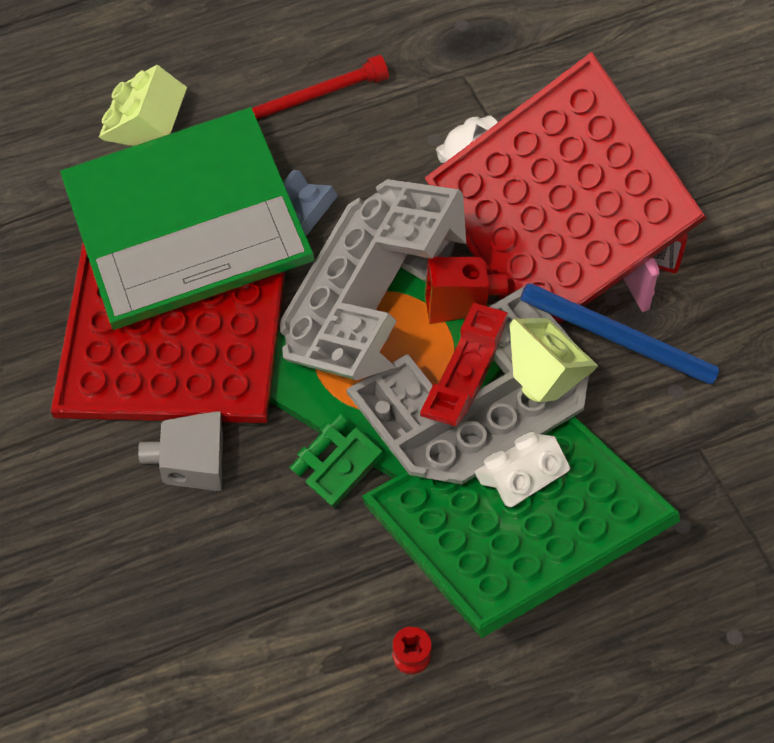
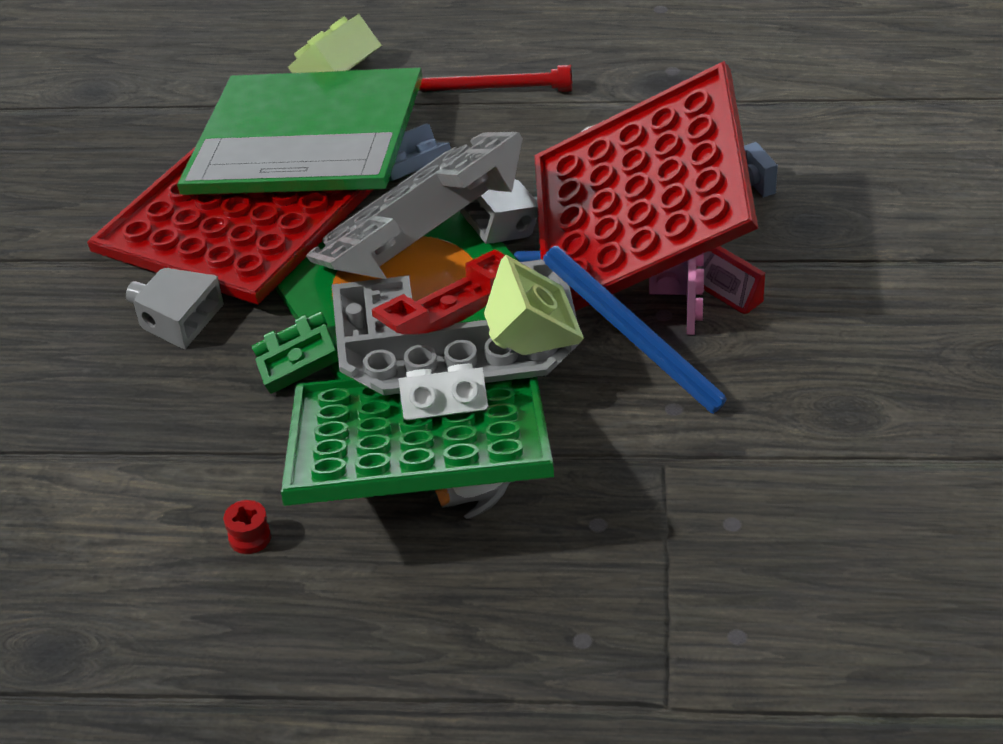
camera: 30 degrees right, 15 degrees down
red torso [425,257,508,324] -> none

